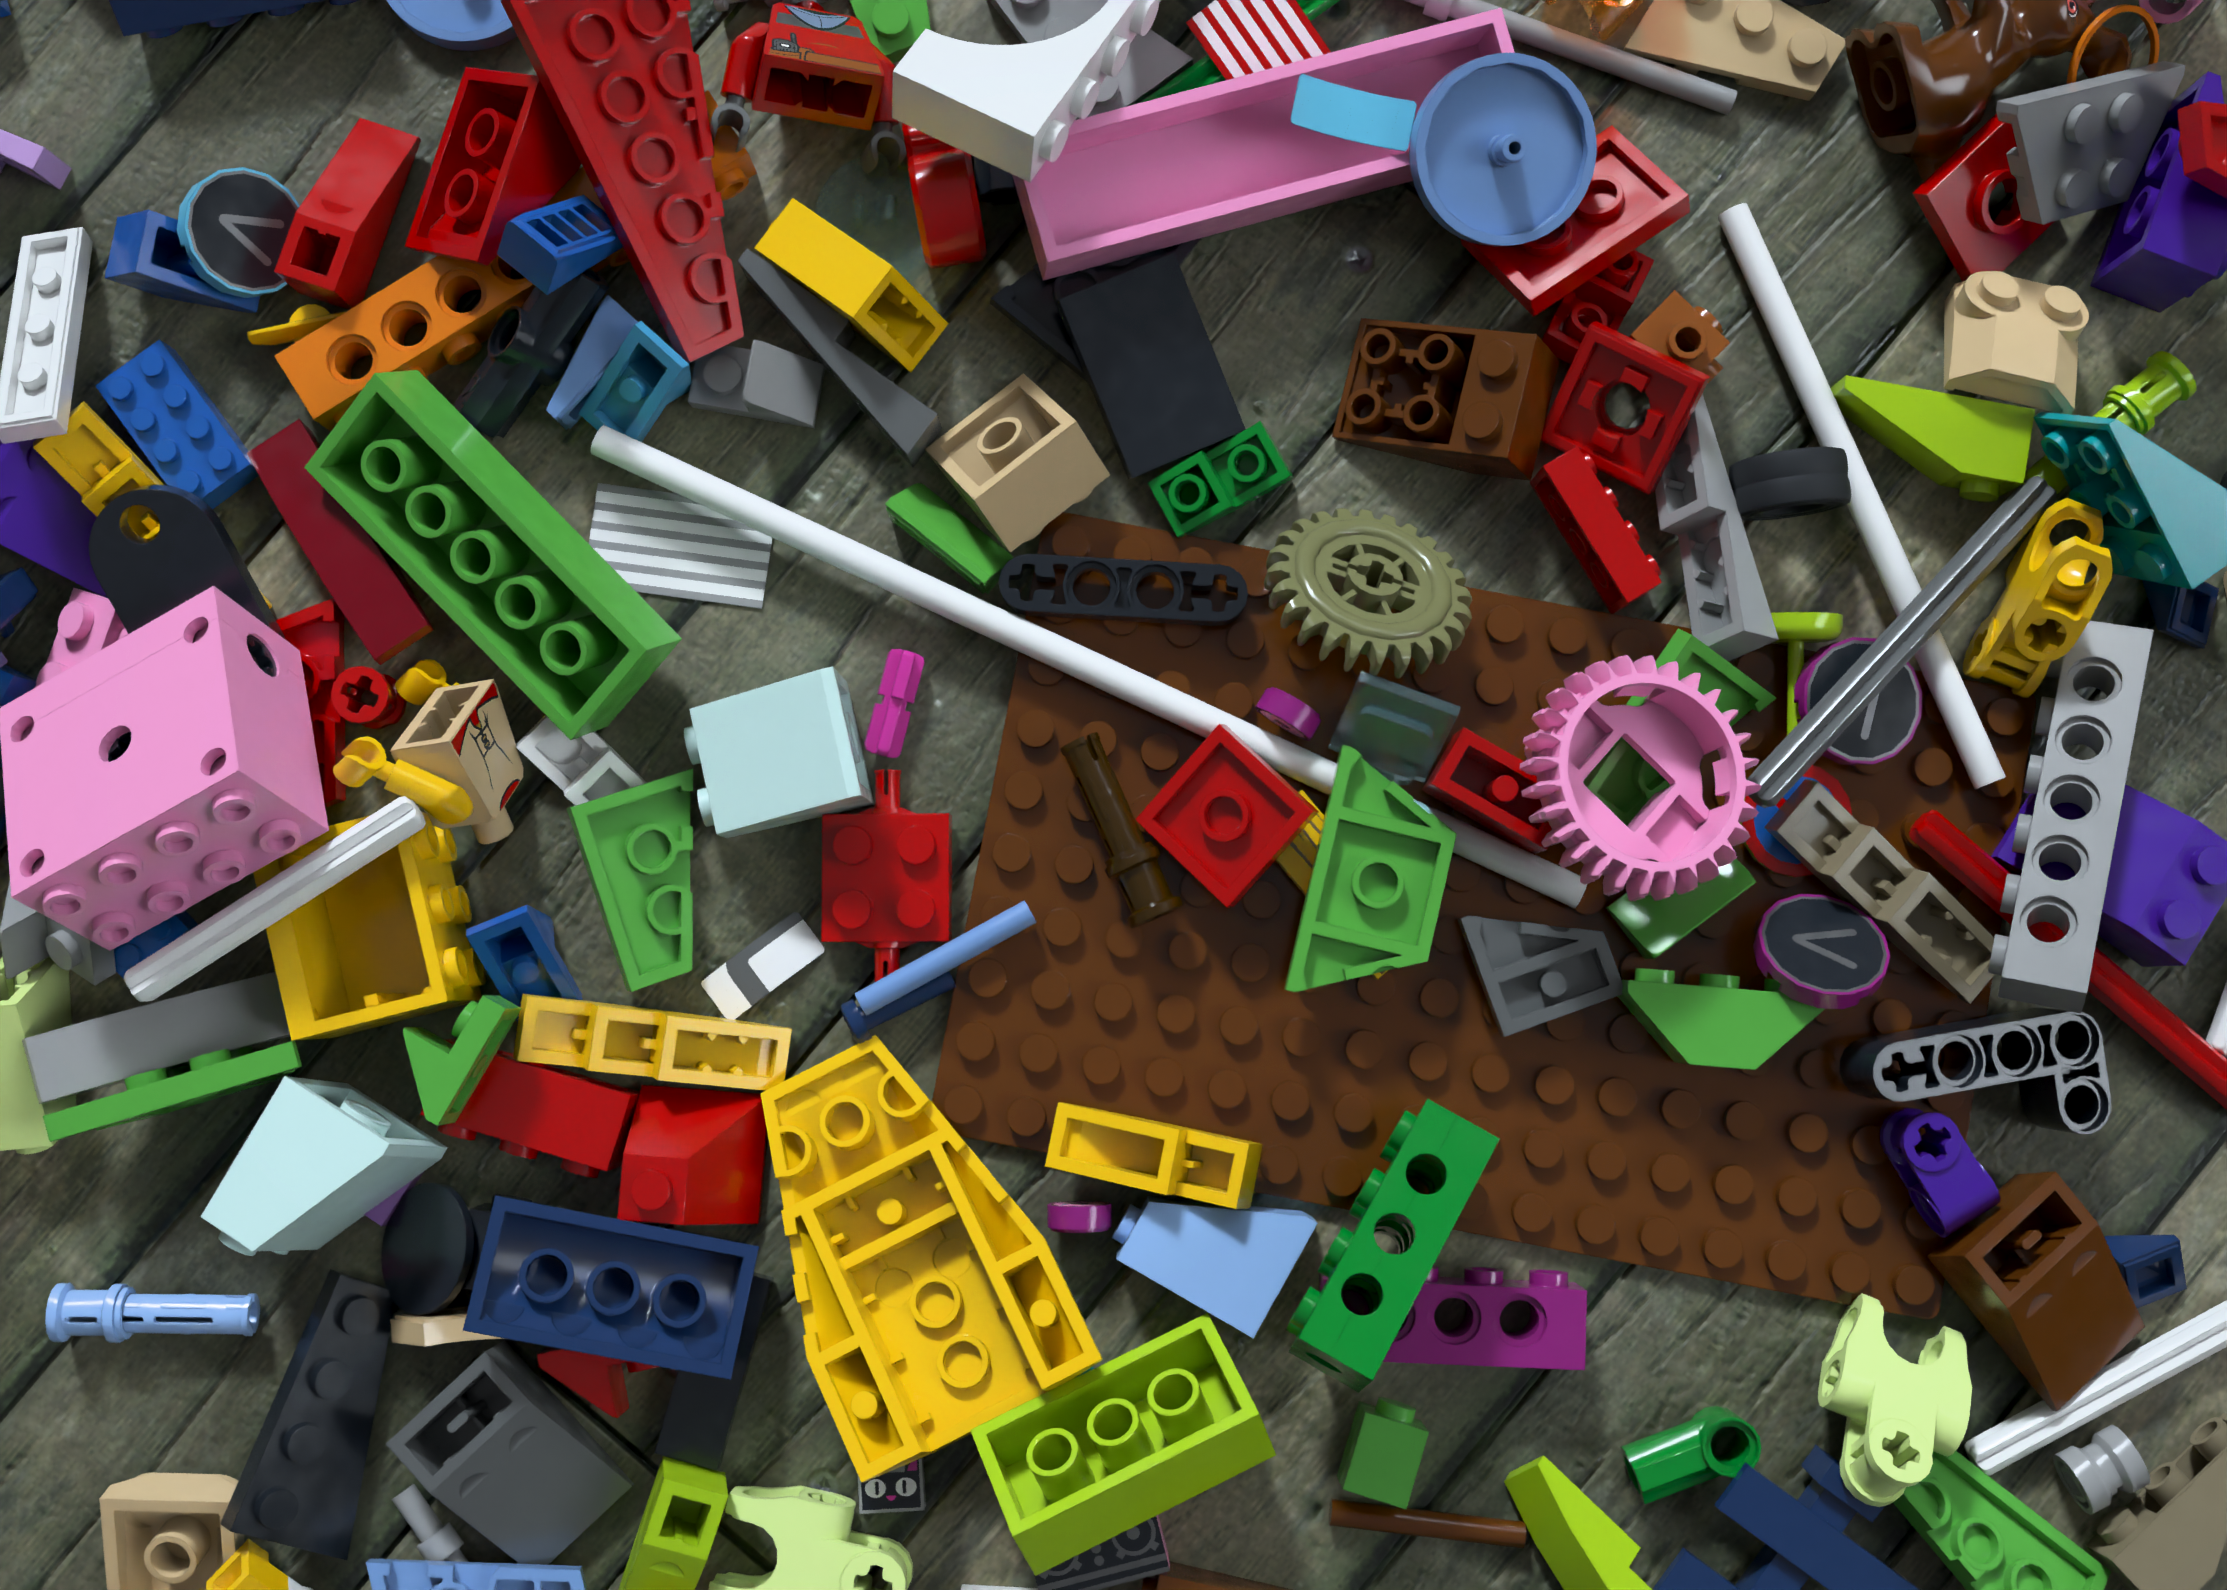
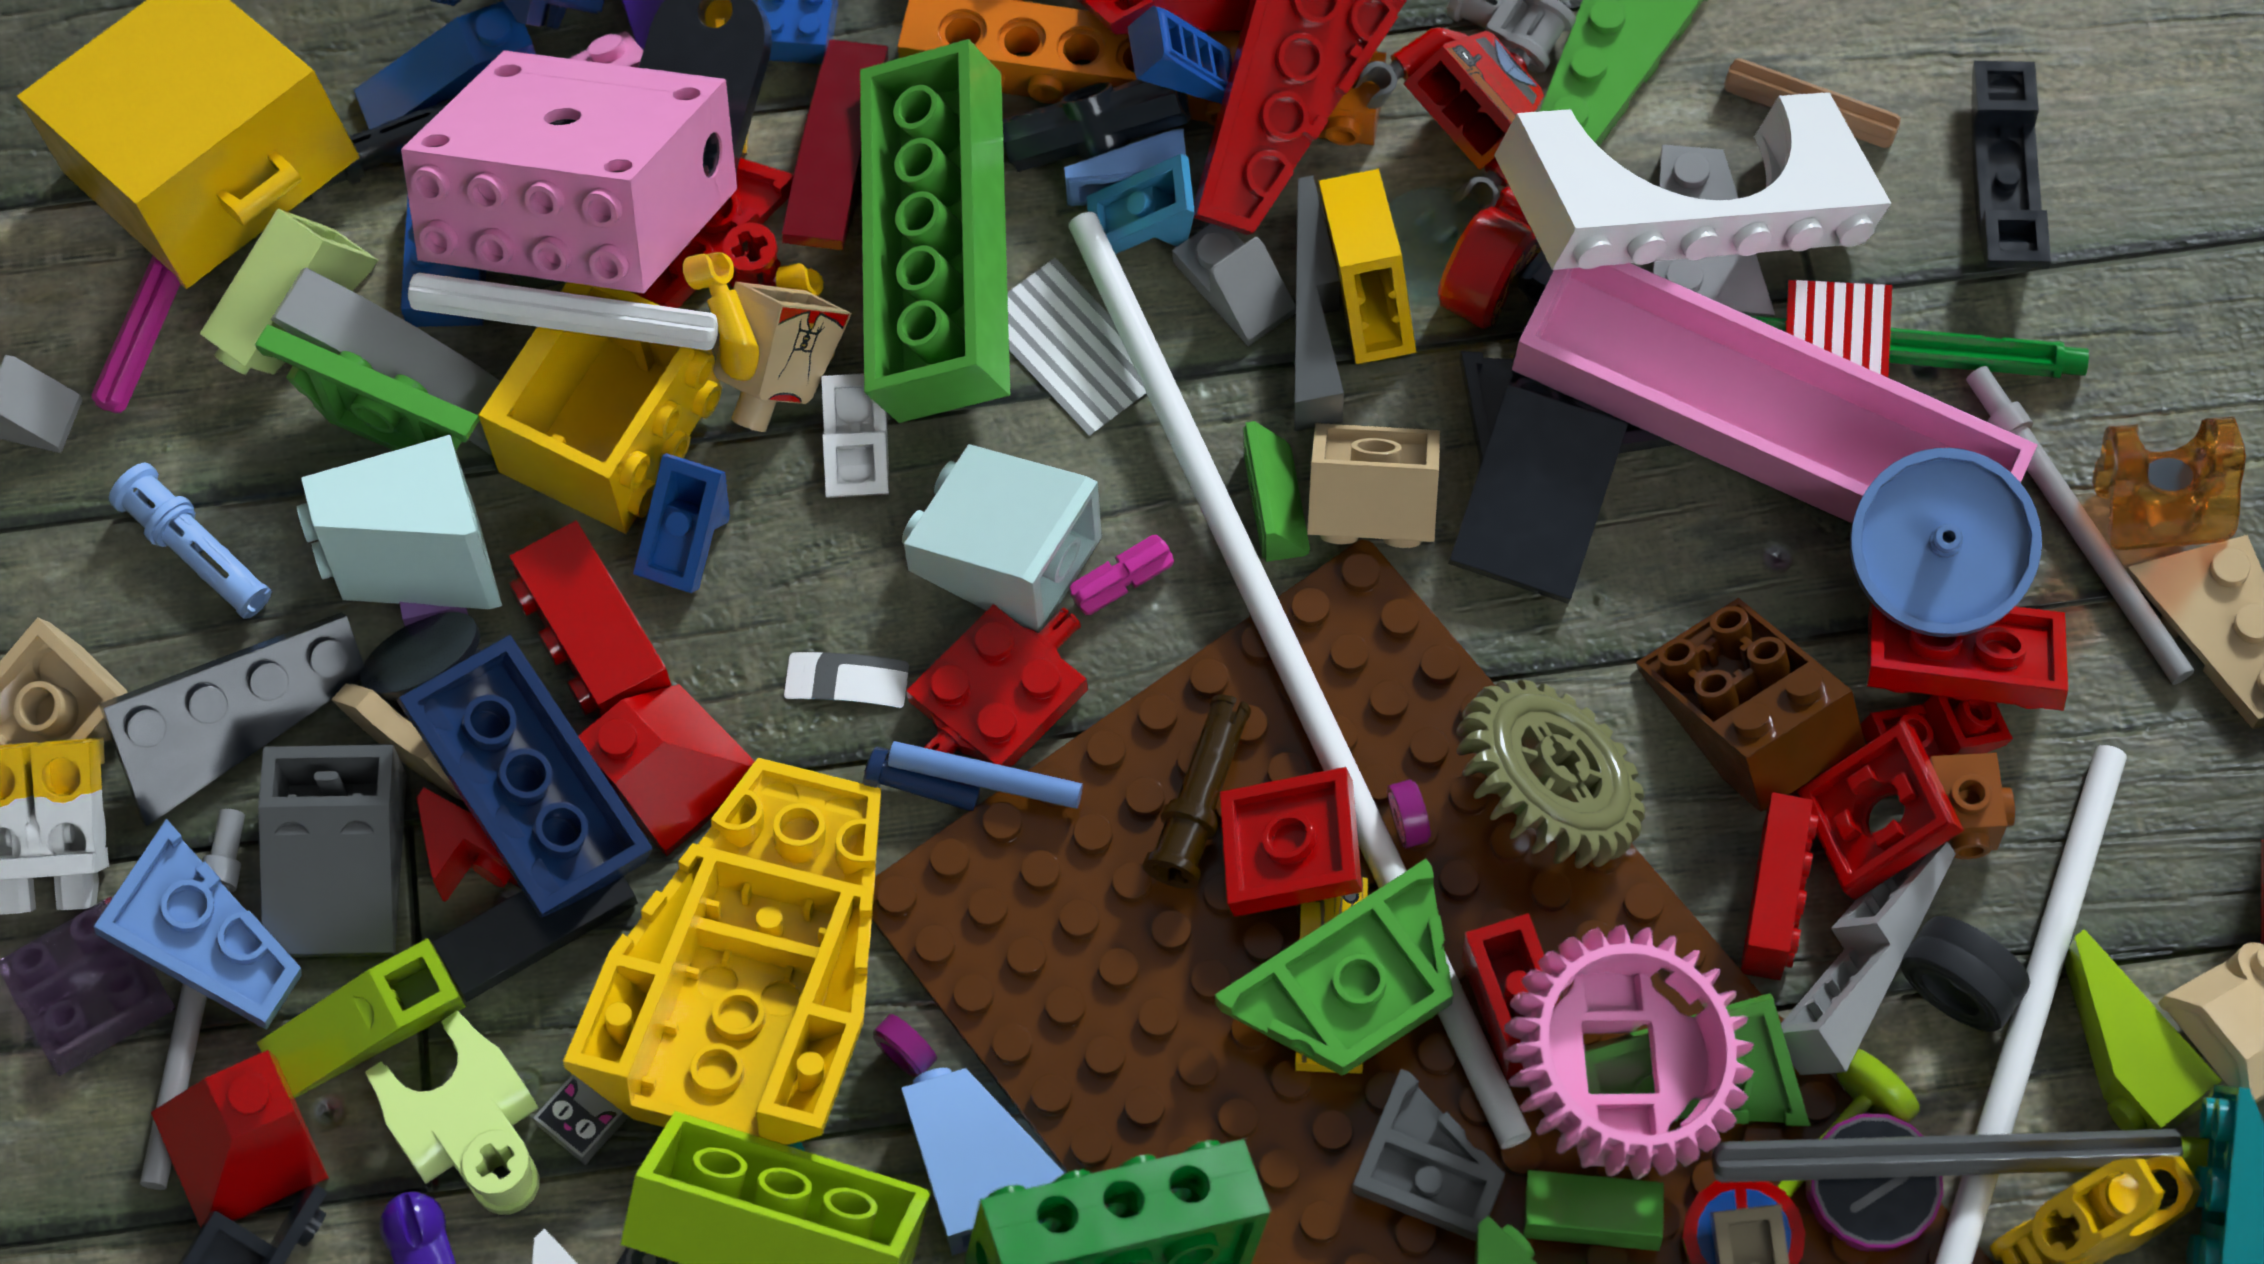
camera: 45 degrees right, 20 degrees down
light grey slope [0,881,116,986] -> none
bright green slope [403,995,522,1126] -> none
yellow slope [513,994,792,1091] -> none
bright green wing [566,768,693,992] -> none
black beam [999,554,1248,626] -> none
yellow slope [1045,1102,1263,1209] -> none
green slope [1148,421,1294,538] -> none
medium azure sticker [1291,74,1417,151] -> none
clear light blue piece [1328,671,1461,785] -> none

